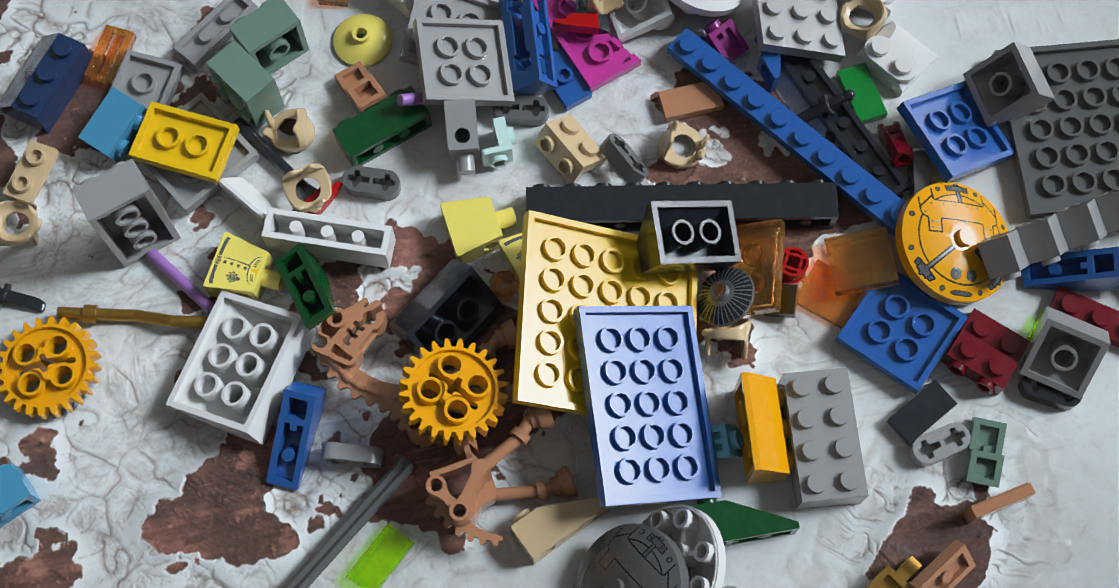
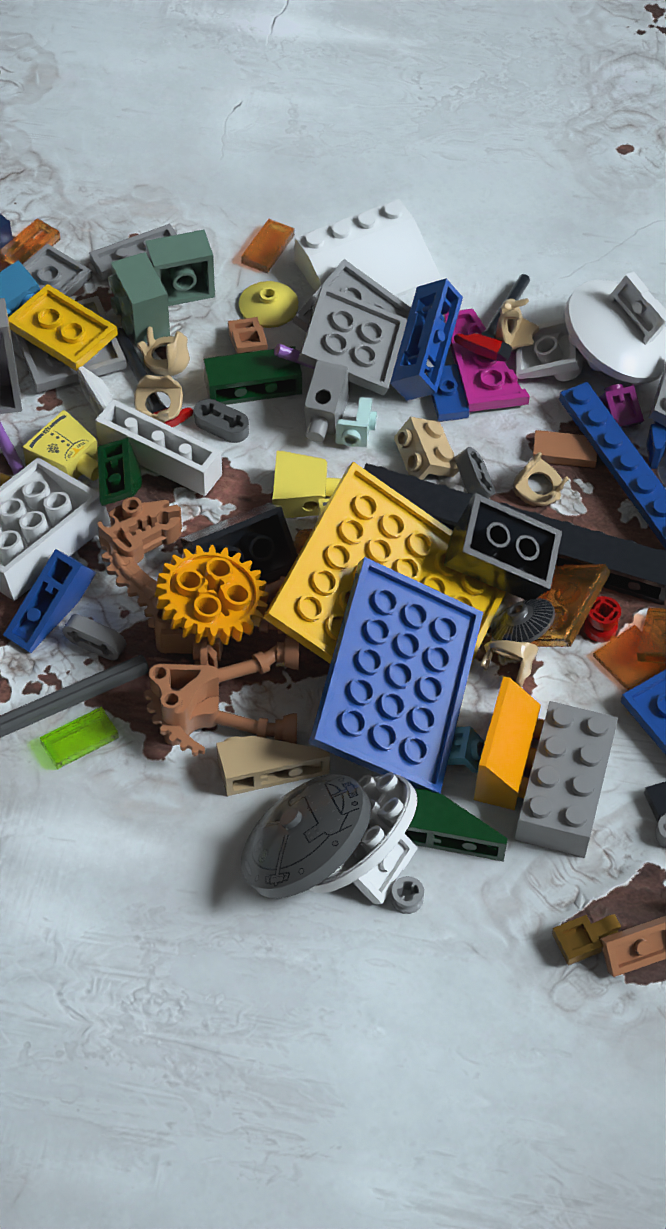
camera: 20 degrees right, 15 degrees down
dark grey beam [492,95,549,127] -> none
dark brown tile [763,283,799,318] -> none

